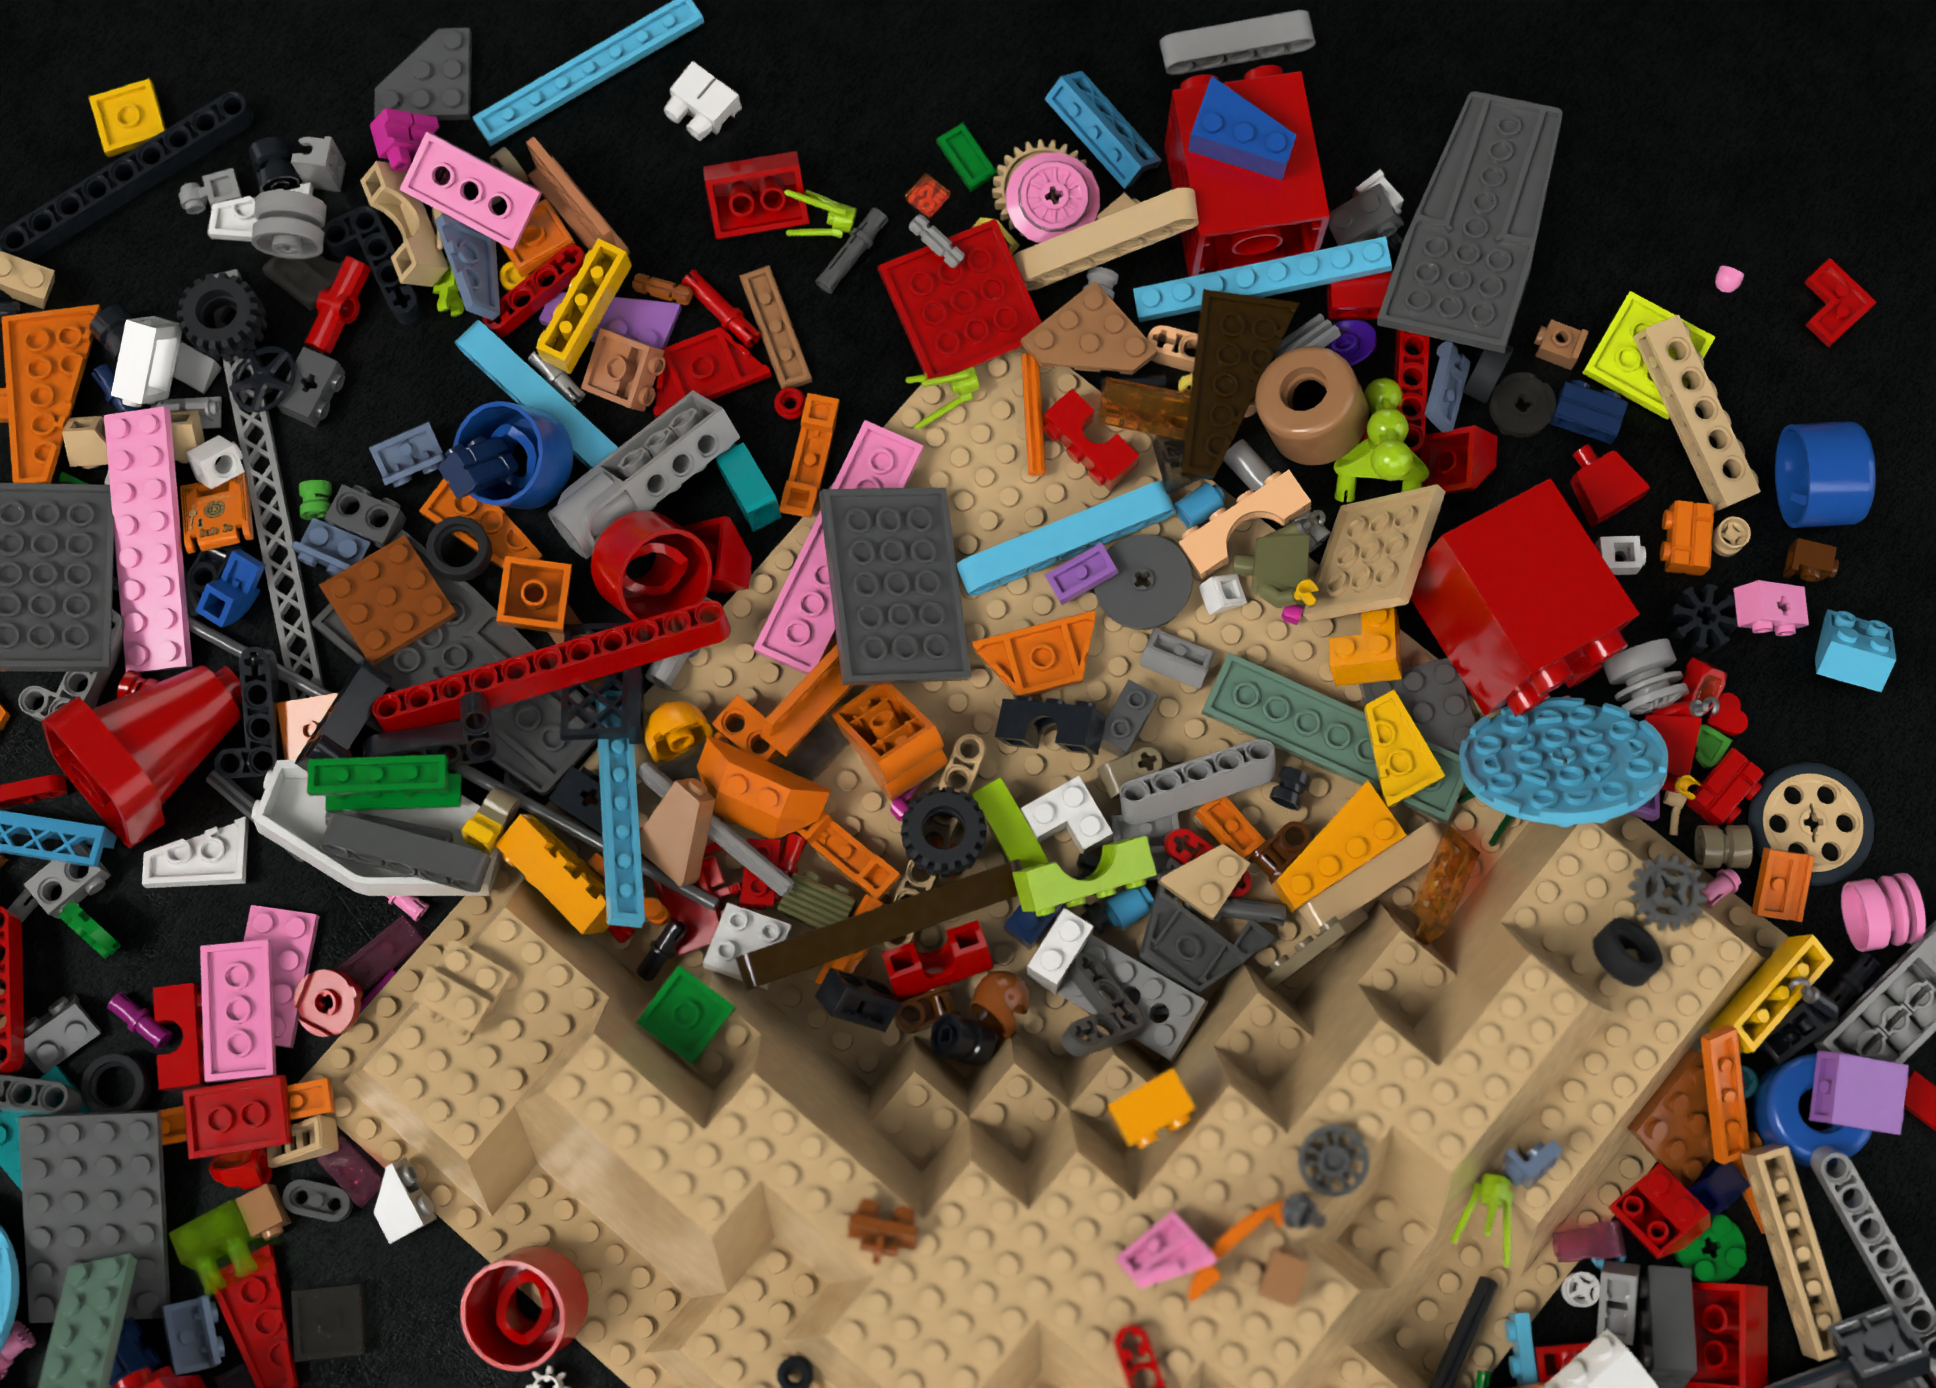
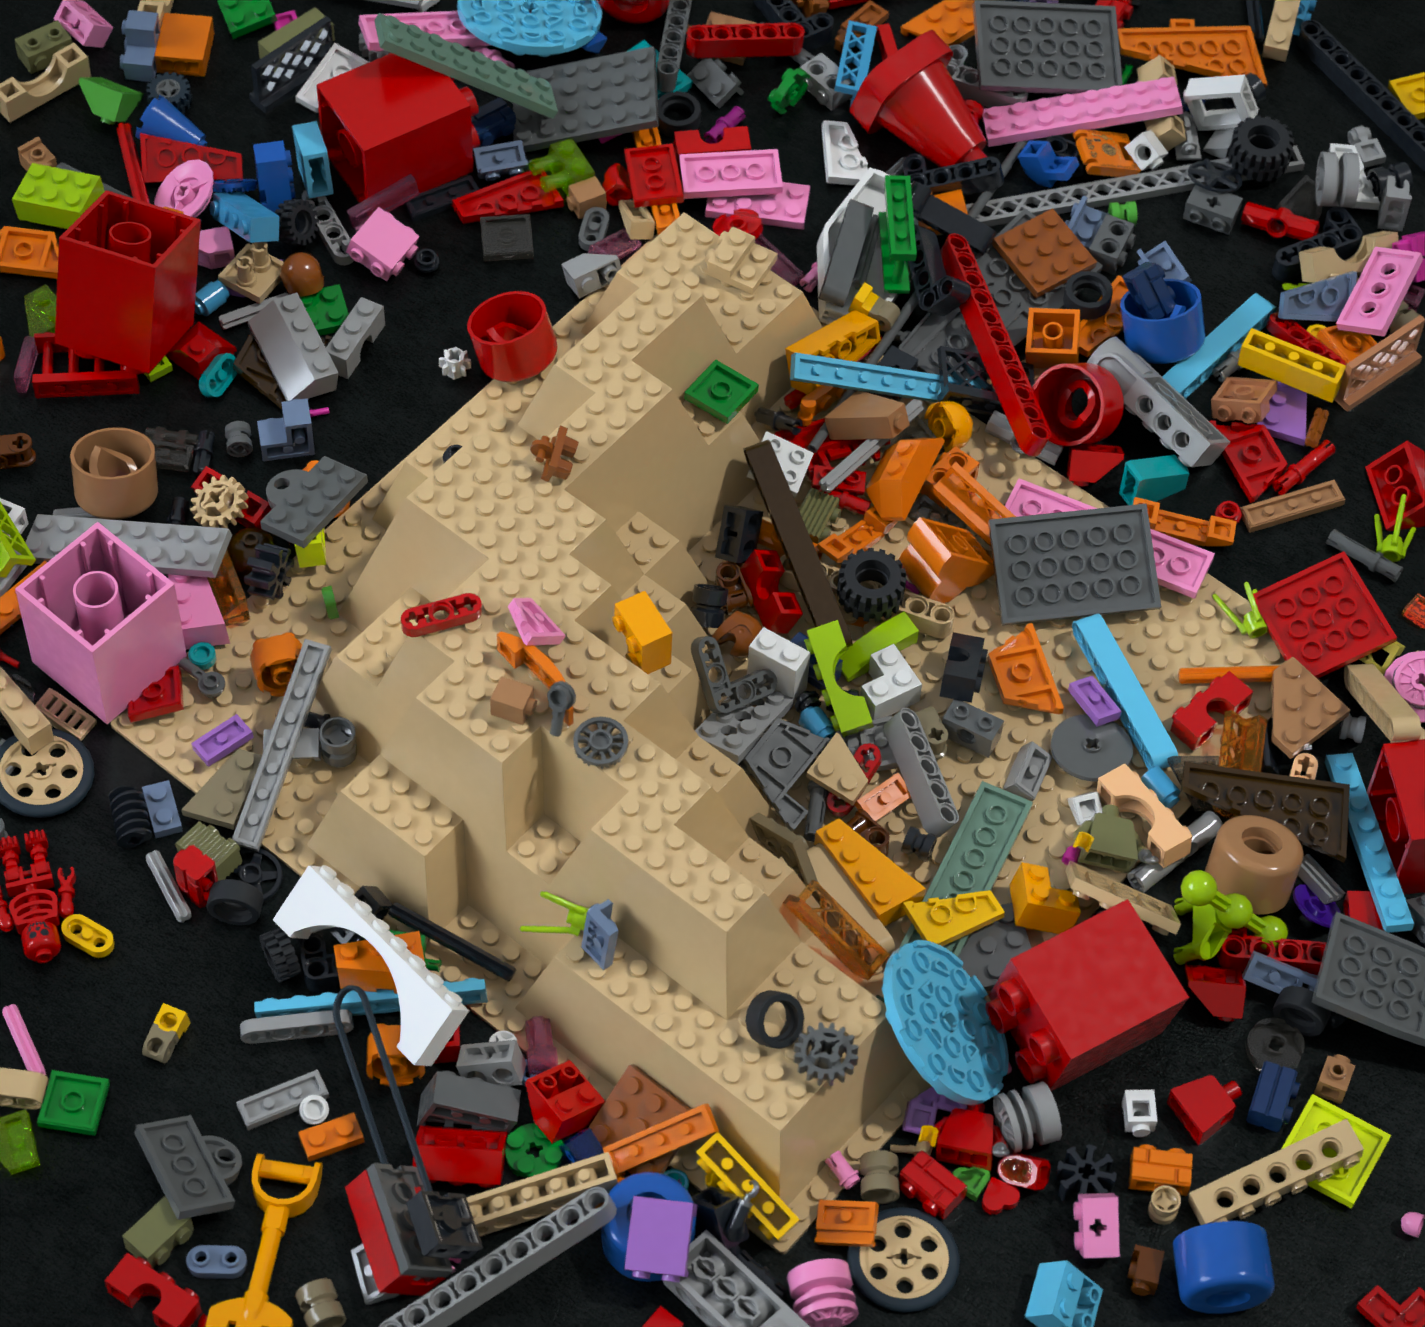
camera: 85 degrees right, 20 degrees down
light grey axle [909,214,965,268] -> none

